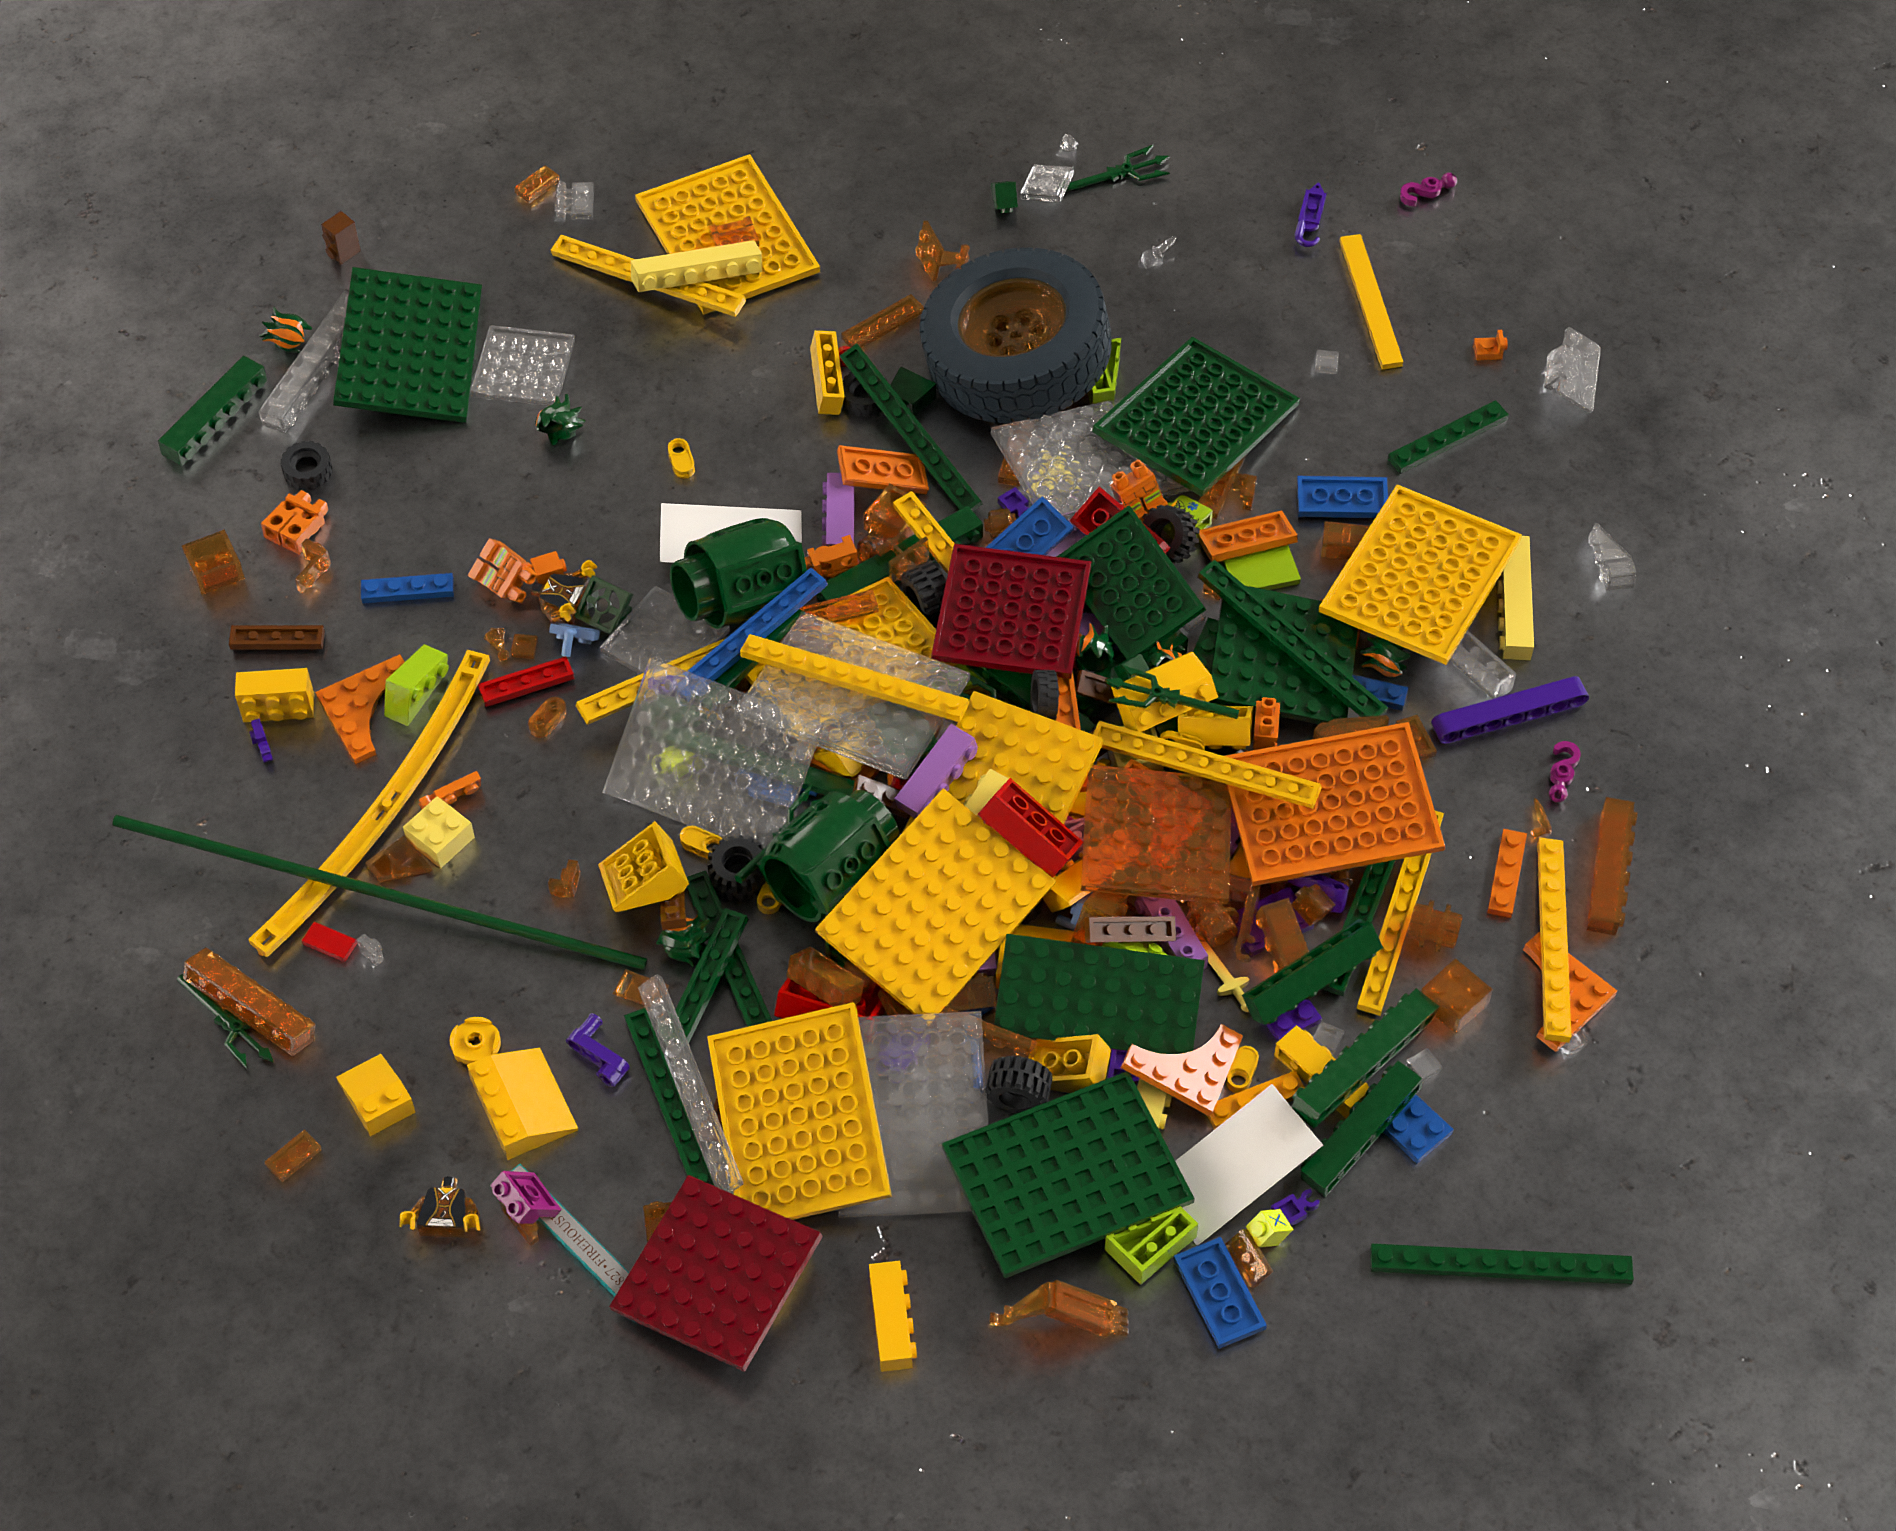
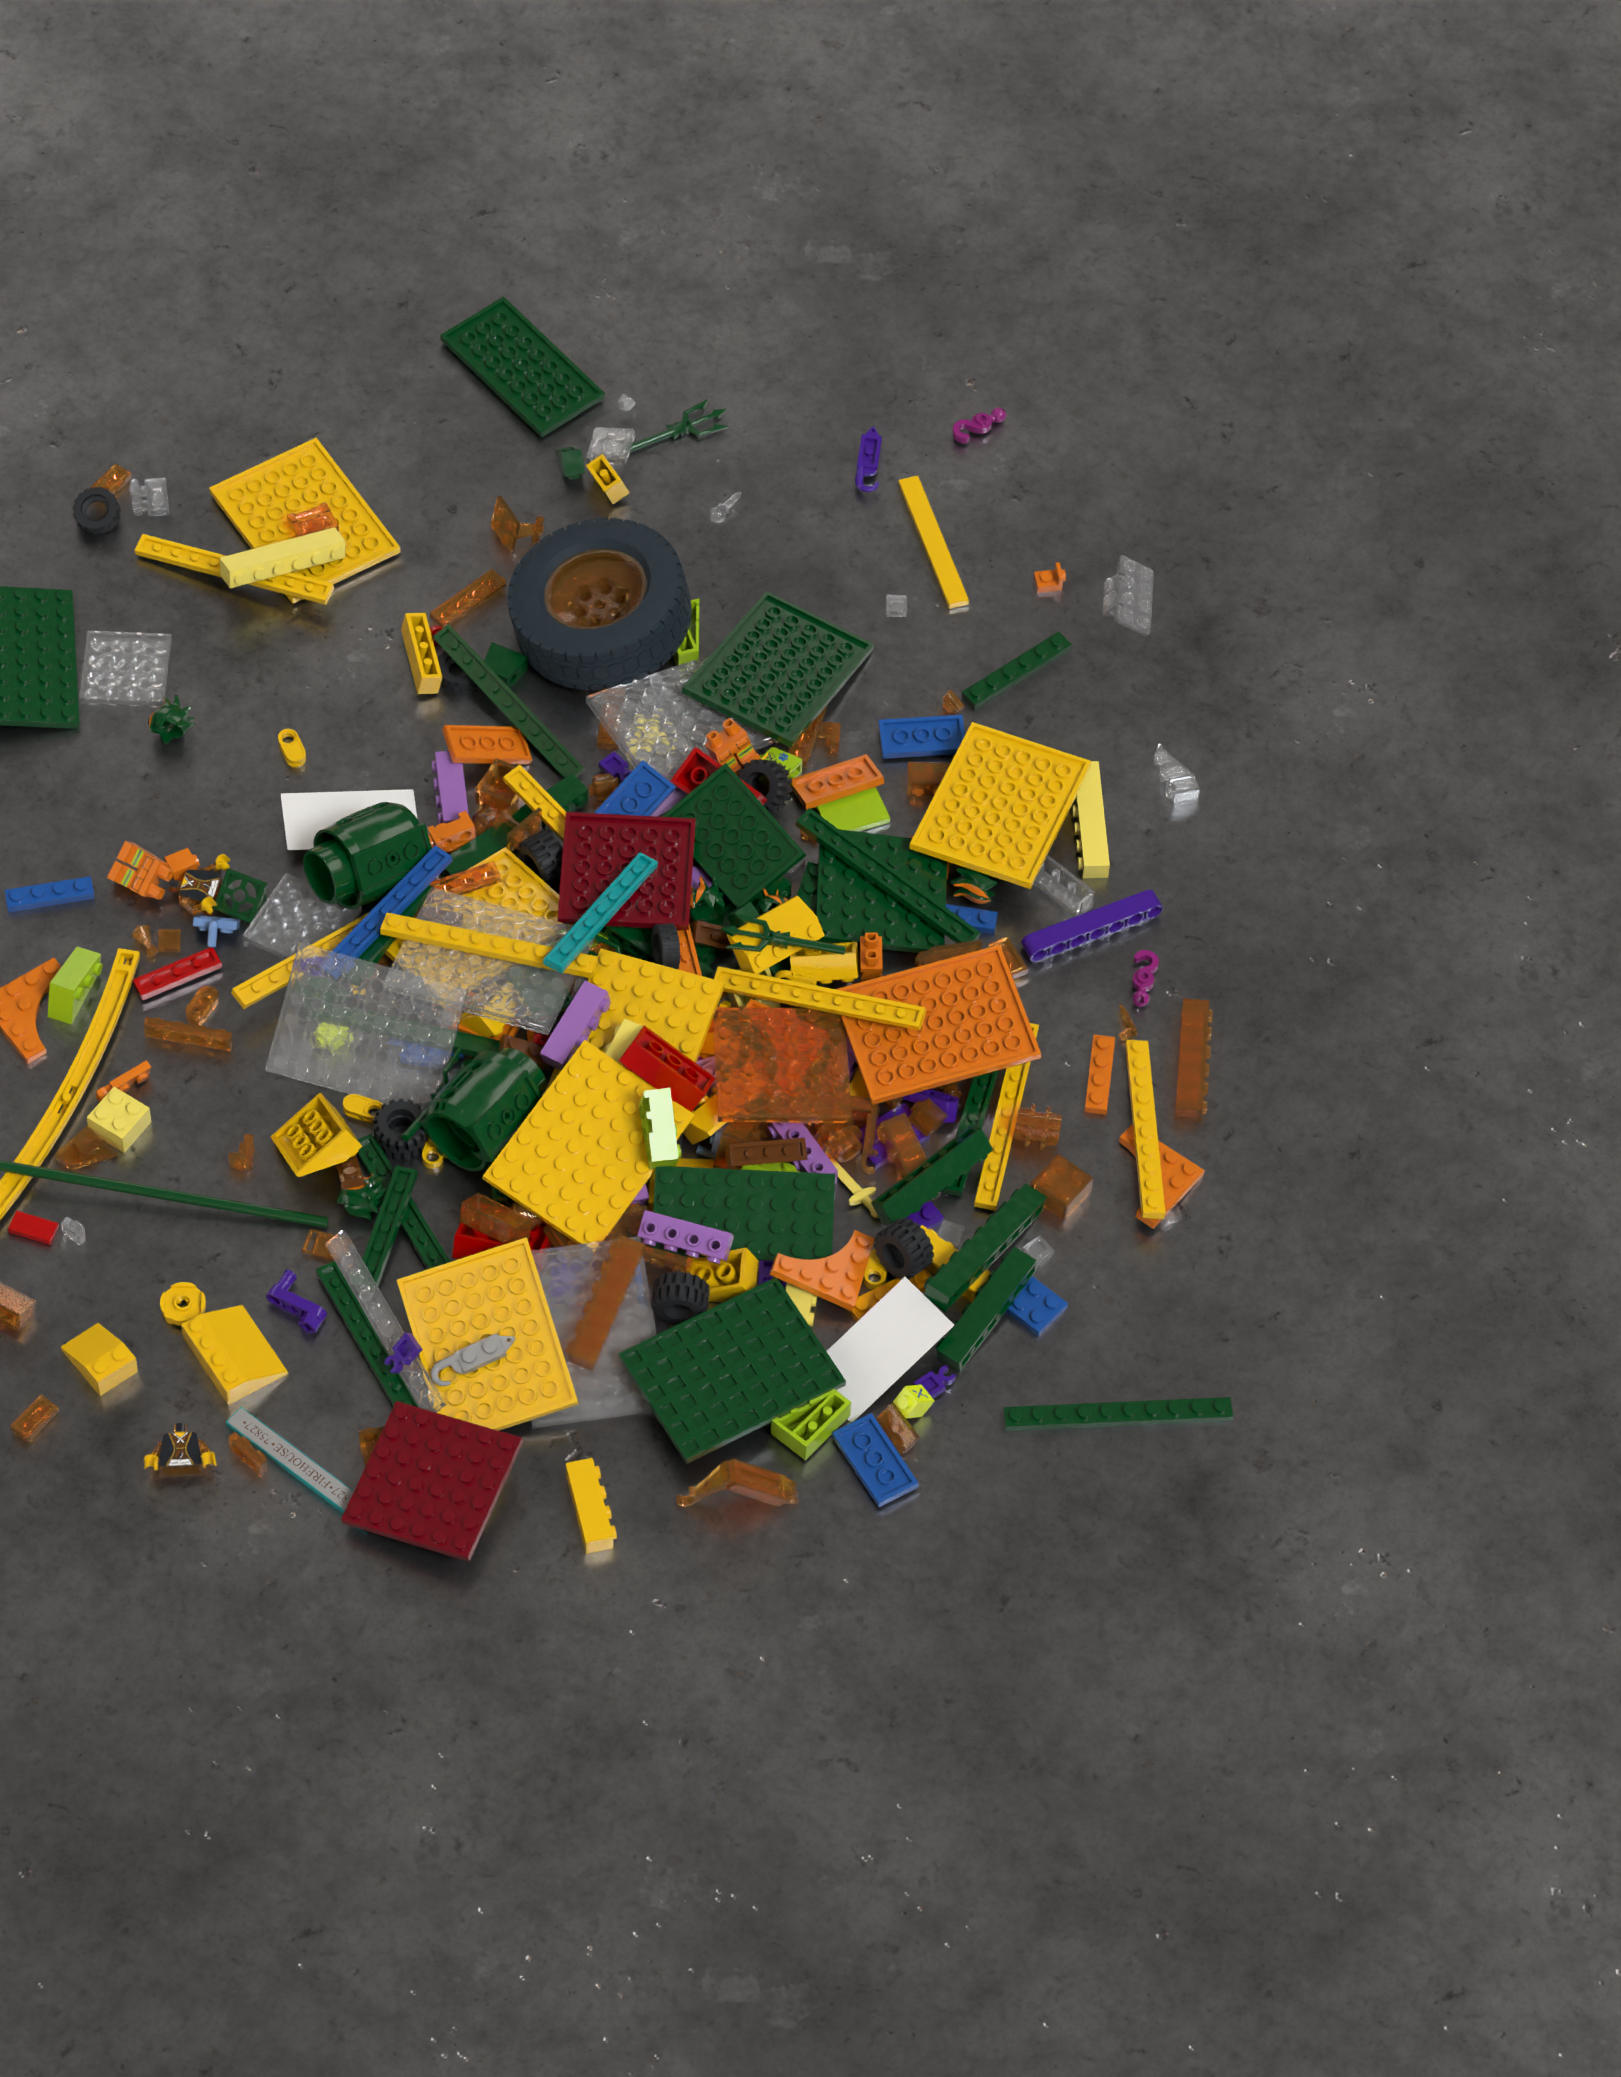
camera: 10 degrees left, 0 degrees up
magenta plate [490,1171,561,1224] -> none
none -> black tyre [72,487,121,535]
none -> clear orange plate [144,1017,233,1052]
none -> dark purple plate [384,1332,423,1374]
none -> light grey plate [431,1333,516,1386]
none -> dark green plate [440,296,605,438]
none -> teal tile [543,852,658,974]
none -> clear orange brick [566,1235,645,1371]
none -> yellow brick [586,454,630,504]
none -> wedge [638,1088,681,1169]
none -> medium lavender brick [638,1210,734,1264]
none -> black tyre [874,1218,934,1280]
none -> clear orange plate [942,690,965,714]

